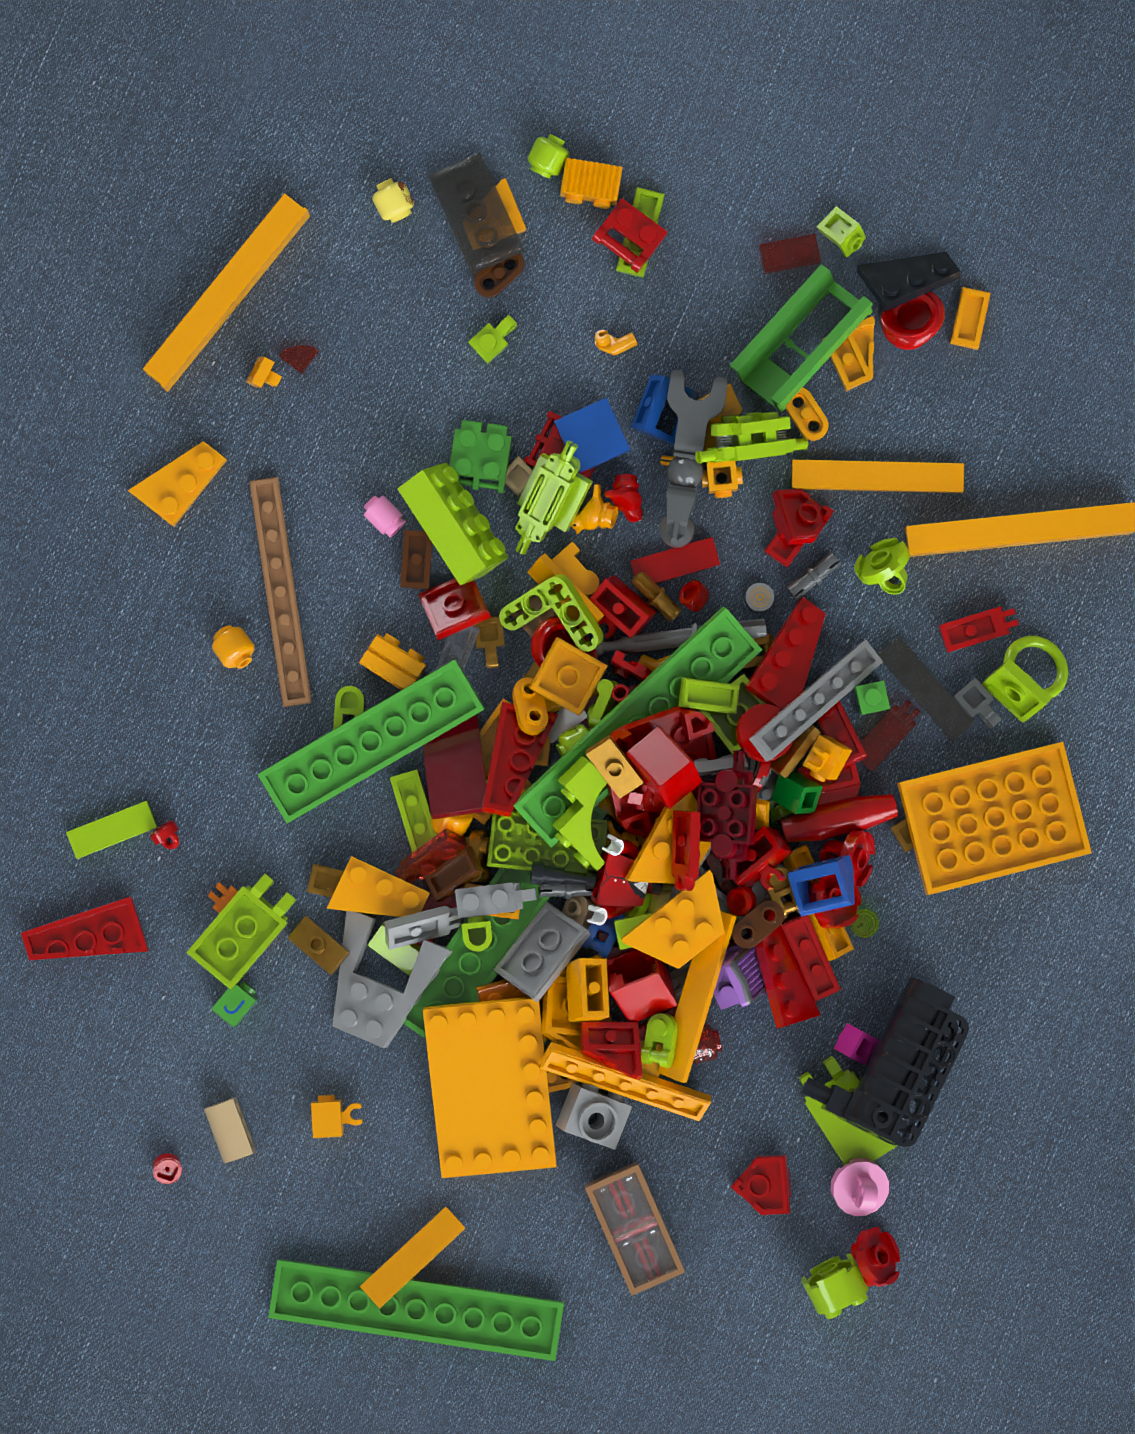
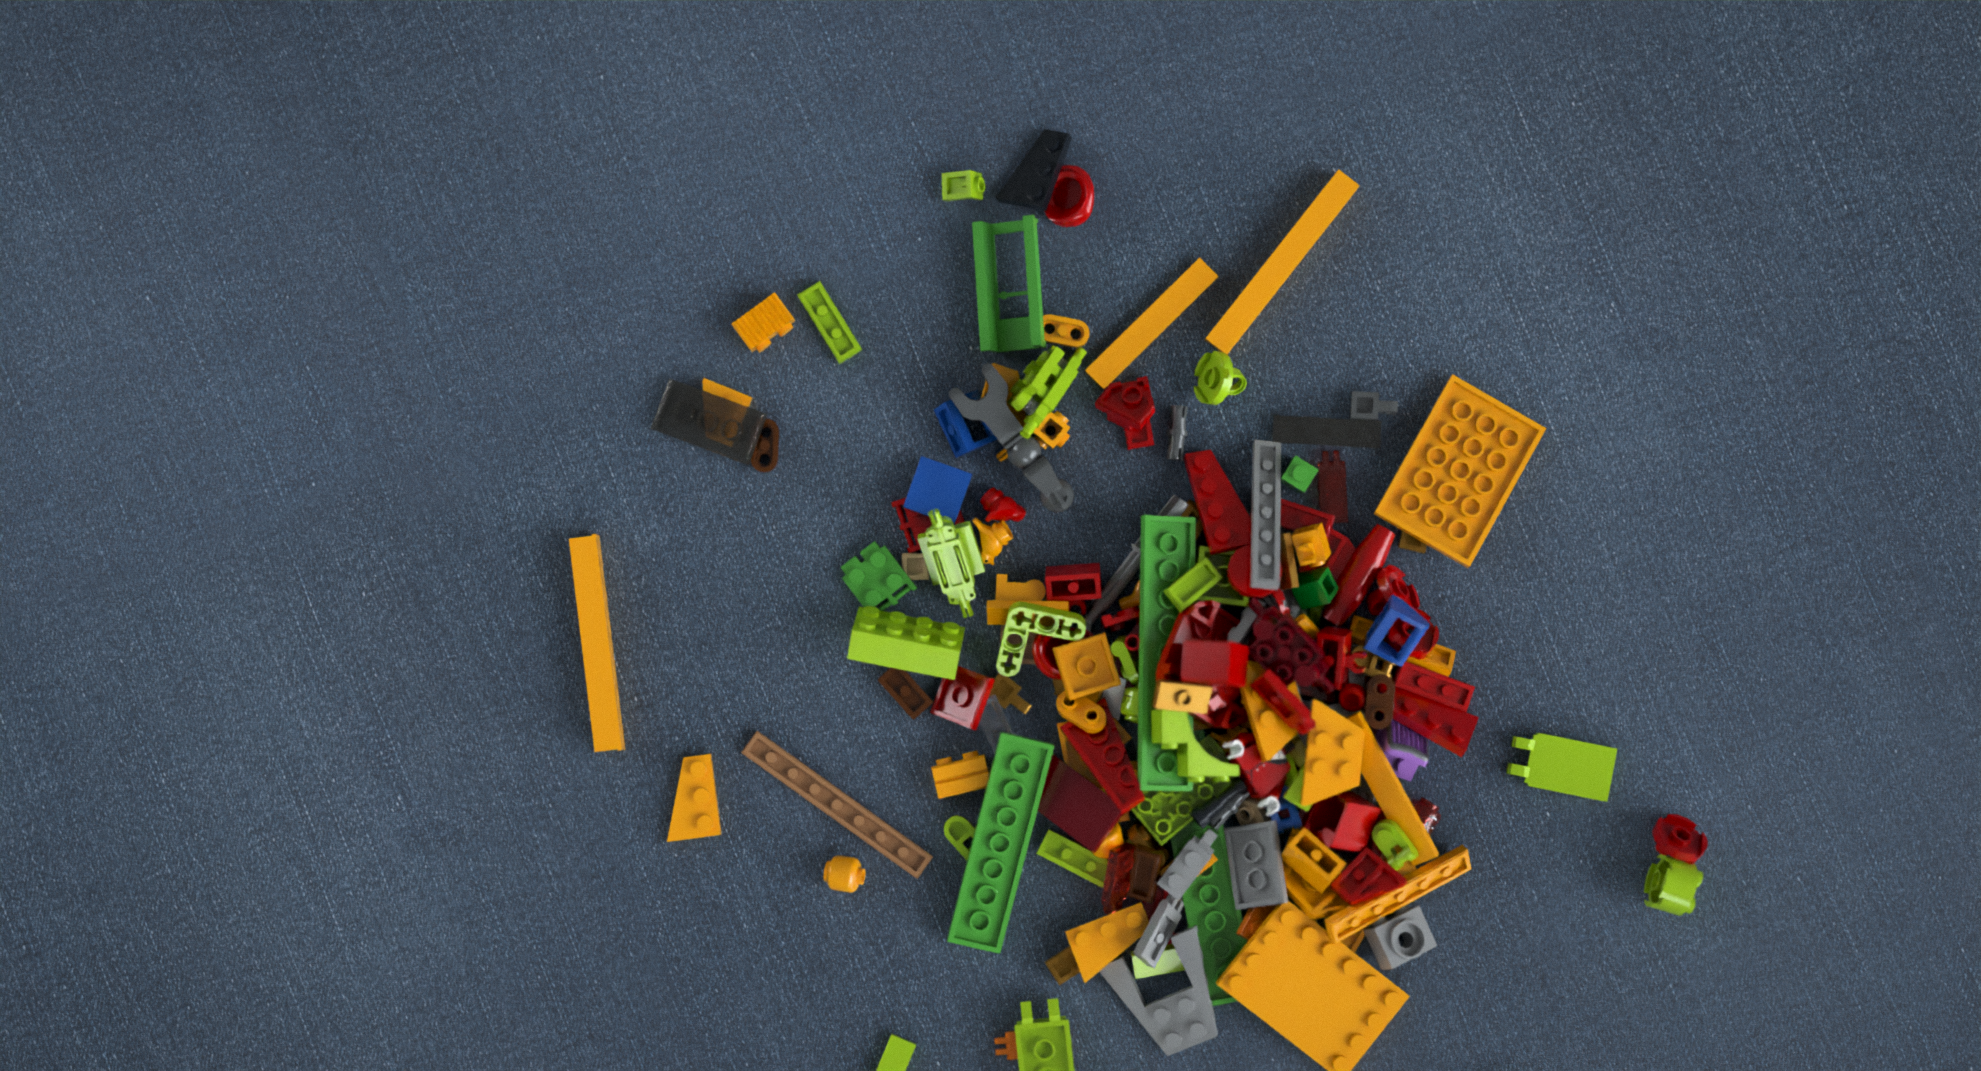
camera: 40 degrees left, 0 degrees up
red tile [150,820,179,850] -> none
light orange tile [246,357,282,388] -> none
clear red tile [279,345,319,374] -> none
pearl gold plate [288,916,350,975] -> none
bright pink brick [363,495,406,538] -> none
light yellow head [372,178,414,223] -> none
lime plate [461,916,493,952] -> none
lime plate [468,315,518,364] -> none
lime head [527,134,569,179] -> none
clear brick [585,1161,685,1296] -> none
red plate [591,198,668,273] -> none
light orange arm [594,330,638,355] -> none
red tile [630,537,720,584] -> none
pearl gold axle [631,572,682,622] -> none
red tile [679,580,709,612] -> none
red plate [731,1154,792,1215] -> none
light grey tile [745,583,774,612] -> none
clear red plate [759,234,821,274] -> none
black piece [801,977,969,1147] -> none
light orange wing [822,316,875,391] -> none
bright pink tile [831,1158,889,1216] -> none
dark pink plate [834,1023,879,1066] -> none
clear neon green tile [850,909,879,938] -> none
red hinge [938,606,1019,653] -> none
light orange tile [950,287,991,350] -> none
lime tile [982,635,1068,723] -> none

